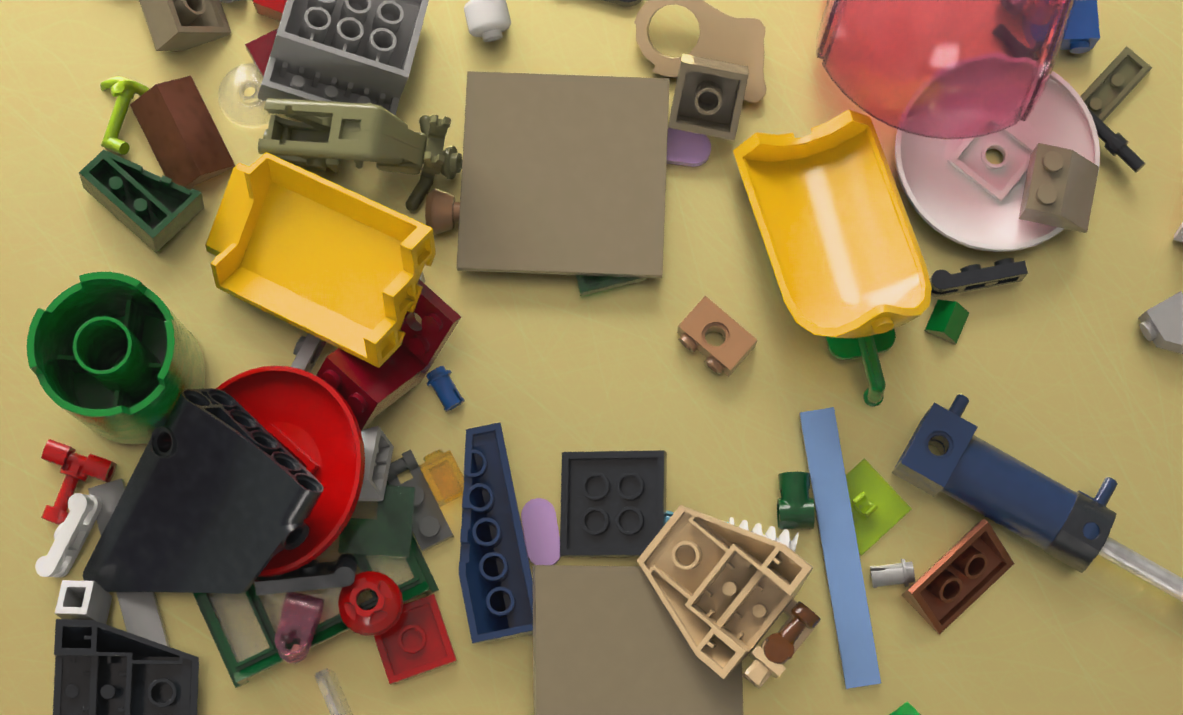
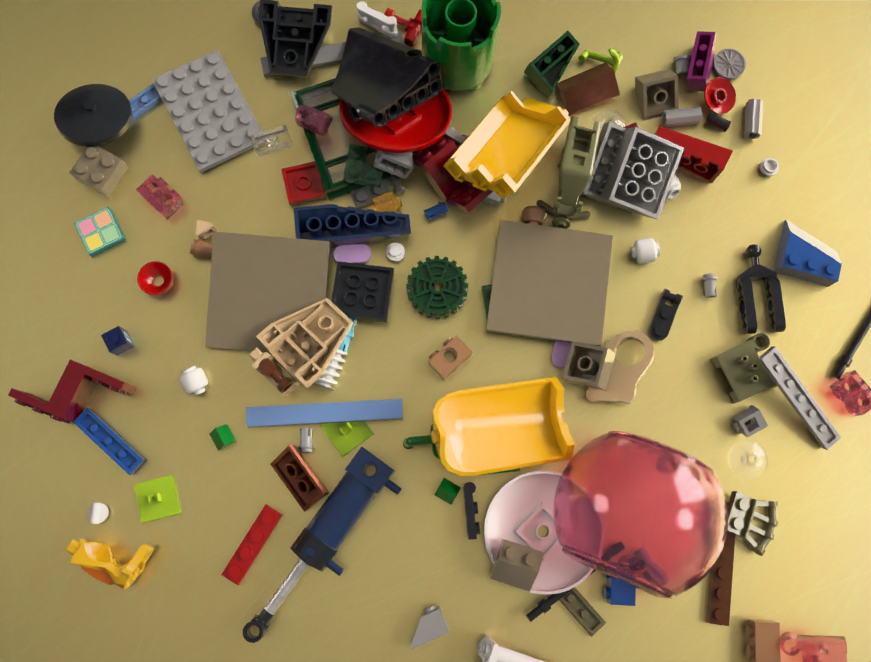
camera: 90 degrees right, 0 degrees up
light grey brick [55,580,112,624] -> none
black plate [255,554,357,595] -> none
red piece [338,571,403,636] -> none
dark green piece [777,472,815,530] -> none
none -> red plate [221,504,283,585]
none -> white plate [386,243,405,261]
none -> dark green piece [406,256,468,320]

